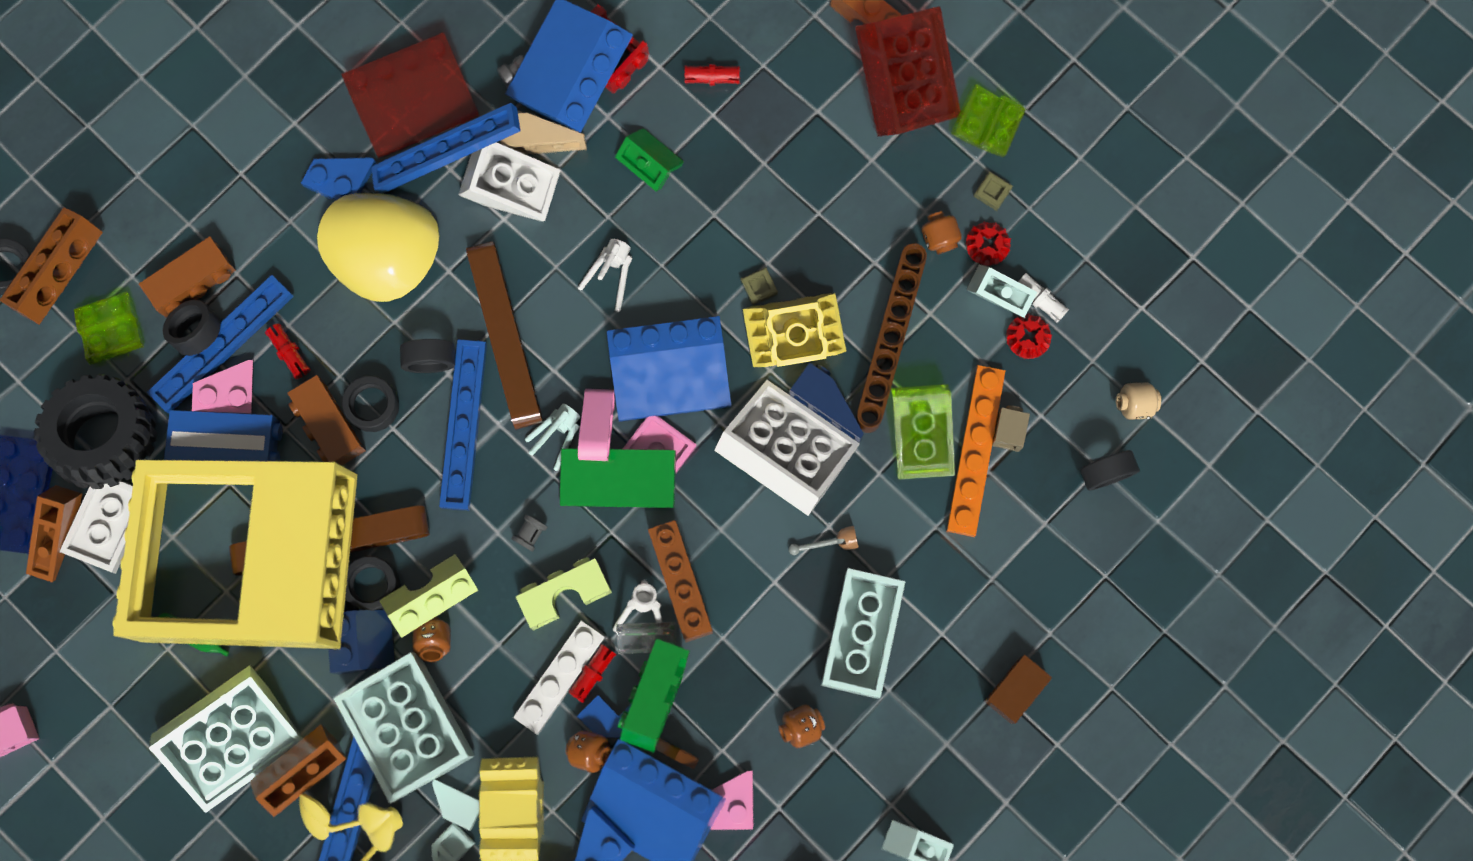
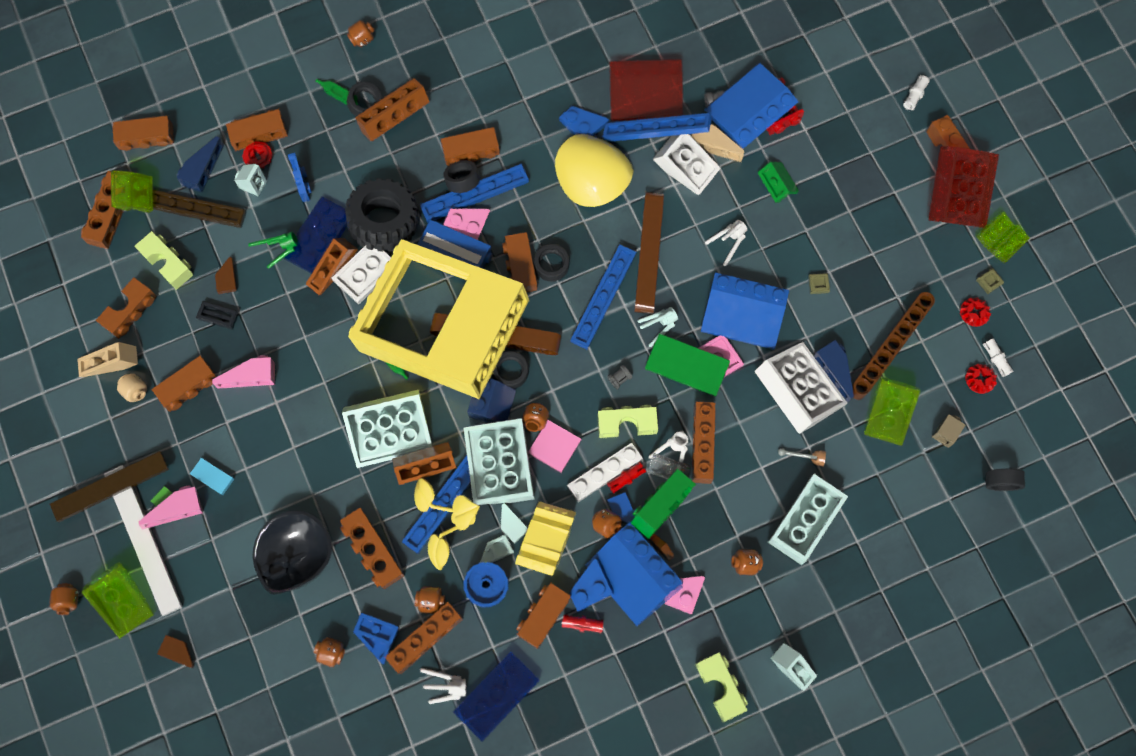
camera: 20 degrees right, 5 degrees down
clear neon green slope [74,291,144,365] -> none
red pin [265,323,311,379] -> none
yellowish green arch [379,555,478,637] -> none
black tyre [400,339,455,373] -> none
bright pink beam [578,389,615,461] -> none
red pin [685,64,740,86] -> none
light yellow slope [743,293,846,367] -> none
dark orange head [921,211,962,254] -> none
orange plate [946,365,1006,537] -> none
light aqua slope [966,265,1037,317] -> none
reddish brown panel [984,655,1052,724] -> none
tan head [1116,382,1161,420] -> none
none -> bright pink tile [528,420,581,473]

